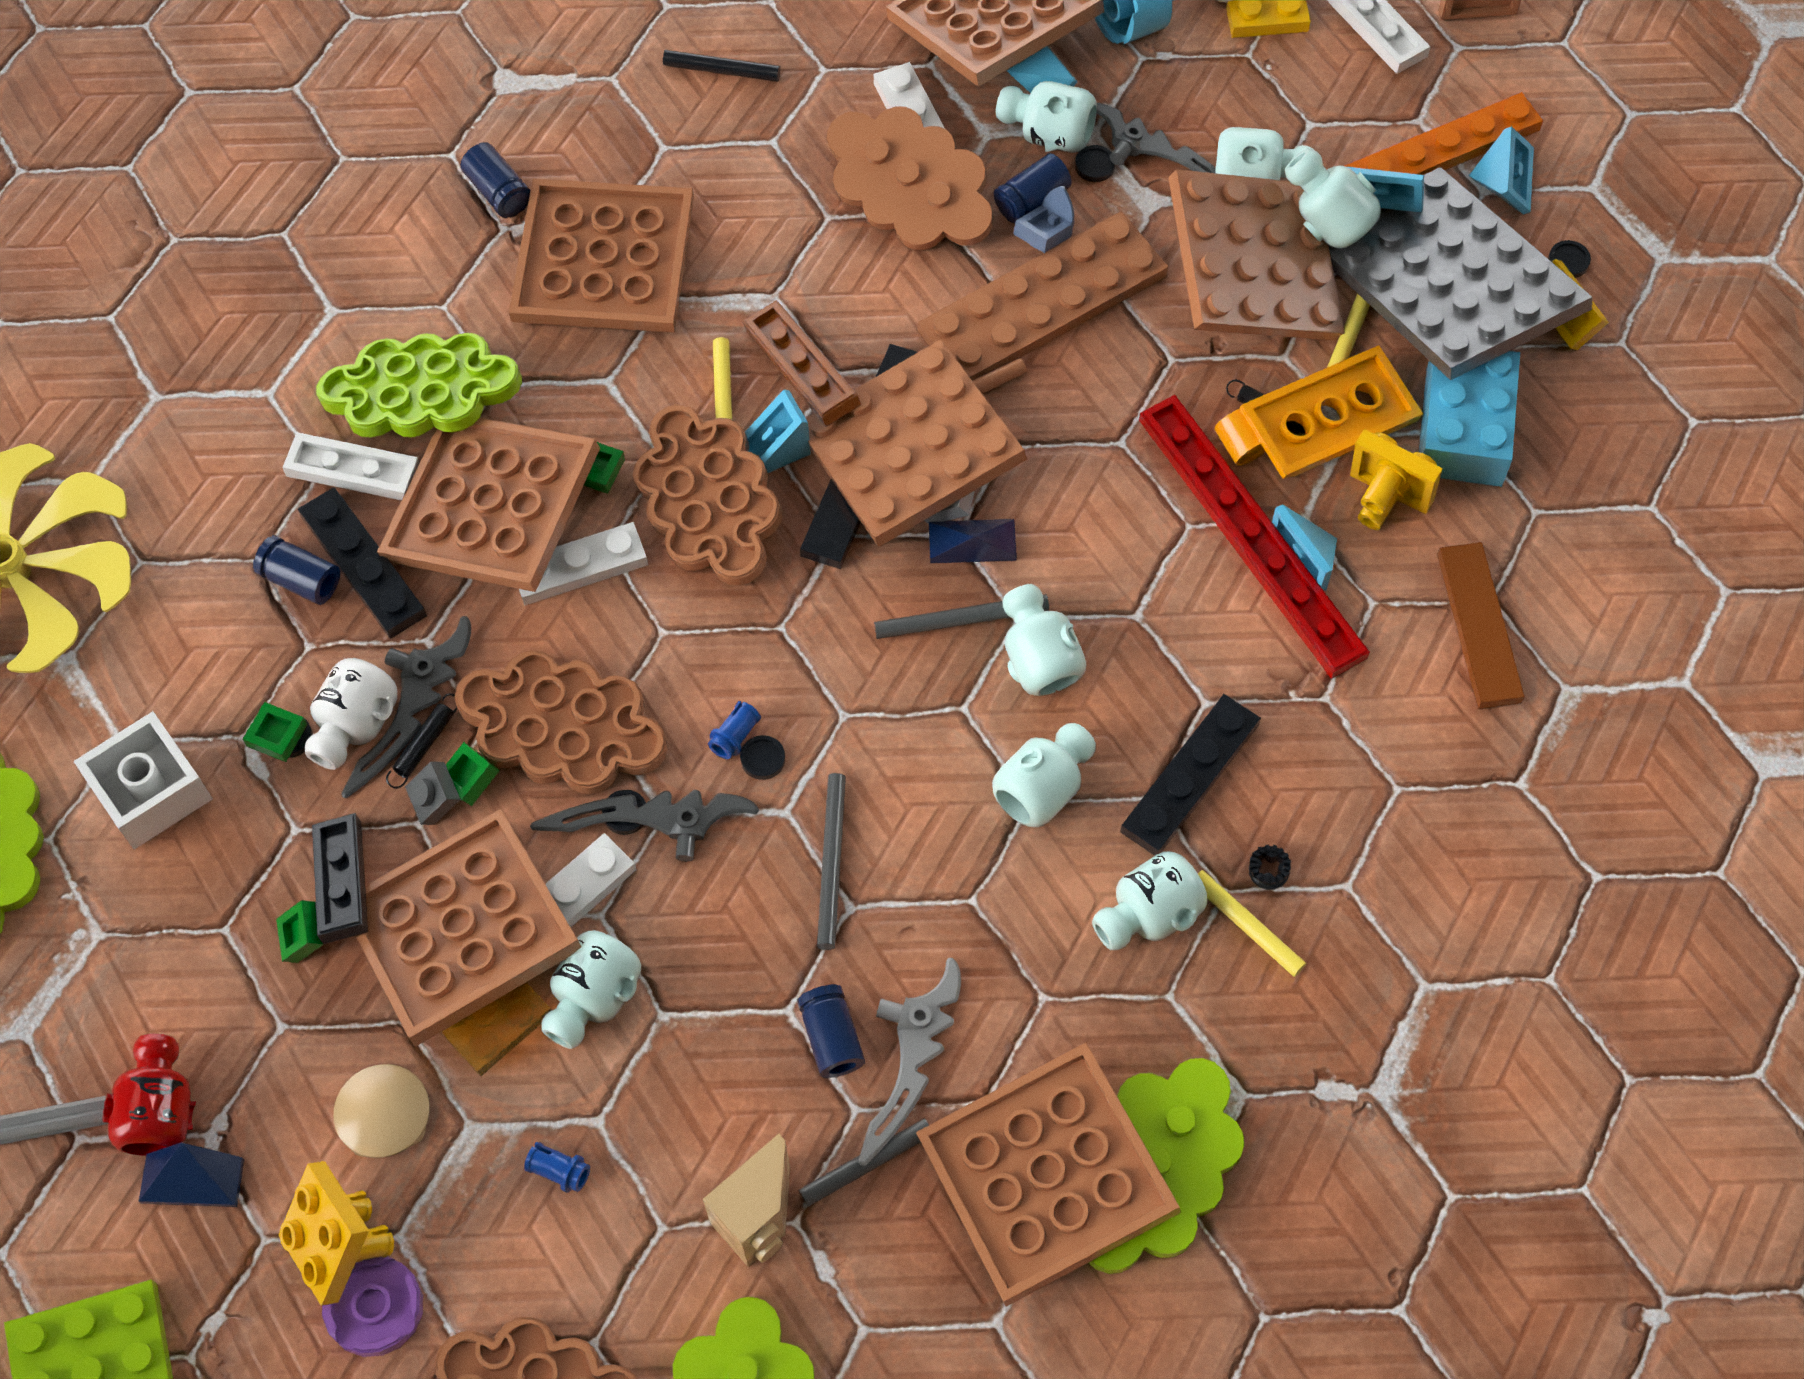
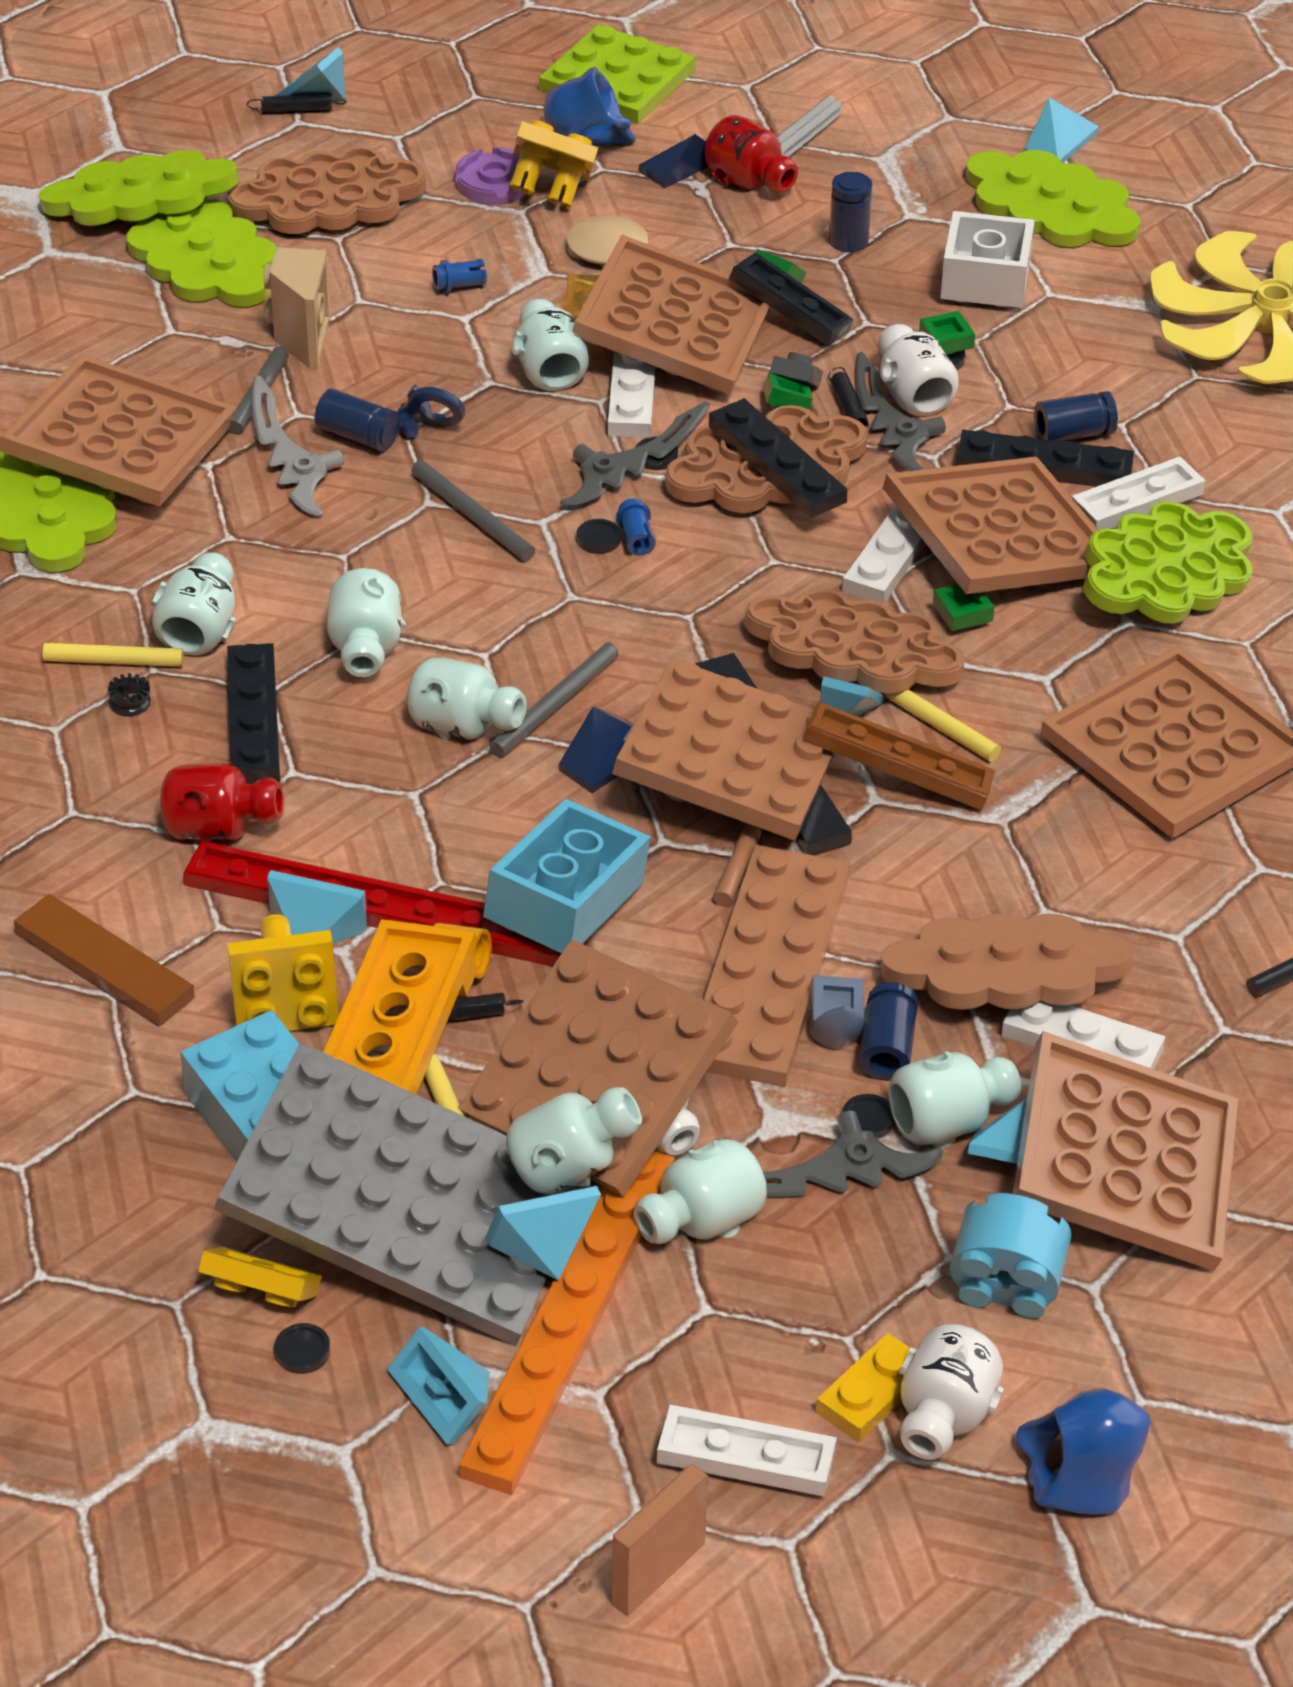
camera: 135 degrees right, 20 degrees down
none -> red piece [160,763,284,843]
none -> dark blue piece [397,384,465,438]
none -> medium azure brick [483,799,651,953]
none -> blue piece [544,67,637,146]
none -> black plate [709,398,848,518]
none -> dark blue piece [829,172,873,253]

